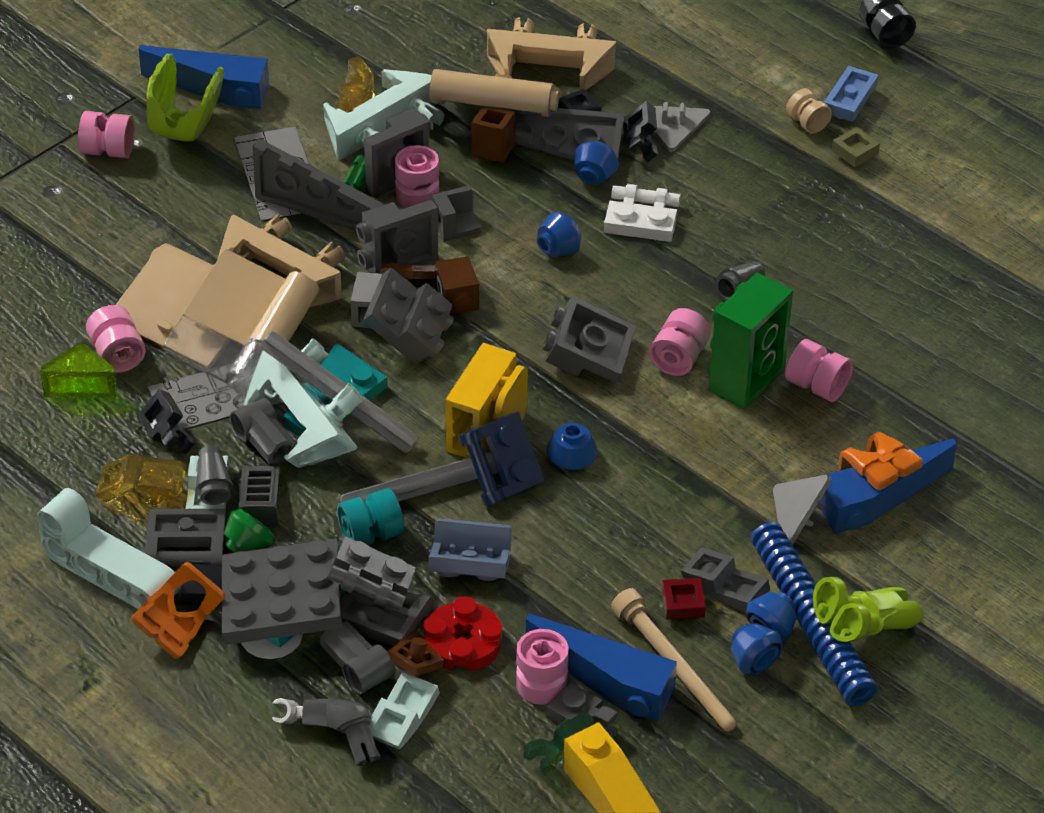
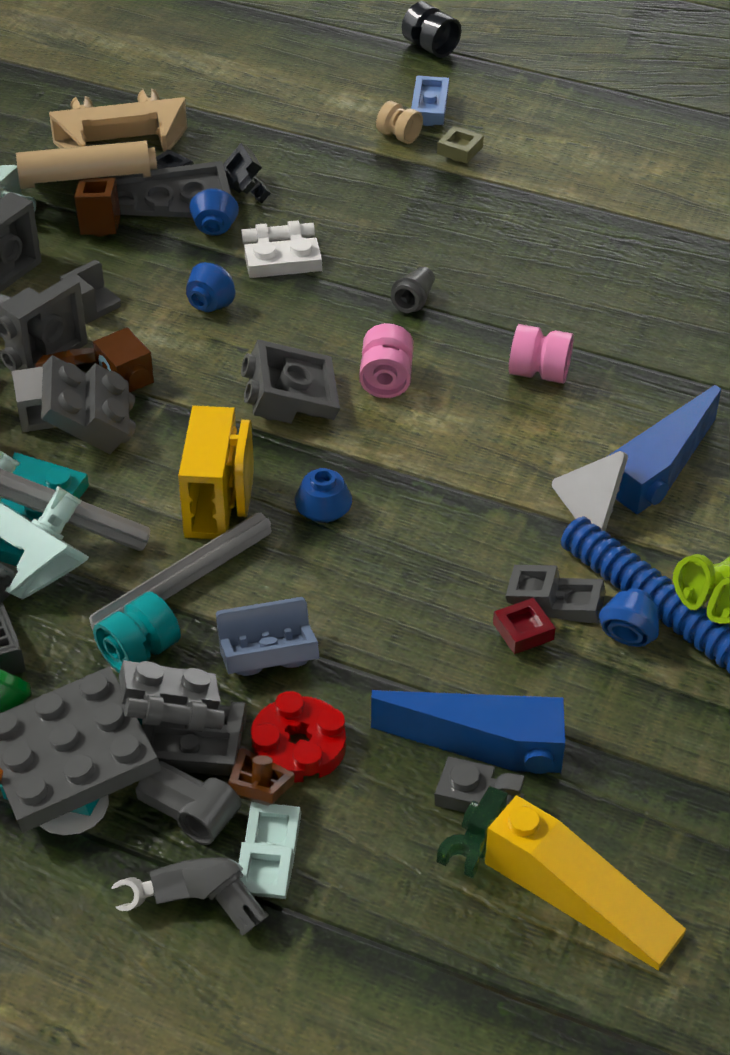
camera: 20 degrees left, 0 degrees up
bright pink wheel [395,145,439,208] -> none
dark blue plate [458,411,544,506] -> none
bright pink wheel [516,629,569,705] -> none
tan piece [611,588,736,731] -> none
light grey piece [654,102,710,152] -> none
green brick [708,272,793,409] -> none
blue cone [731,623,783,675] -> none
orange piece [838,431,922,490] -> none

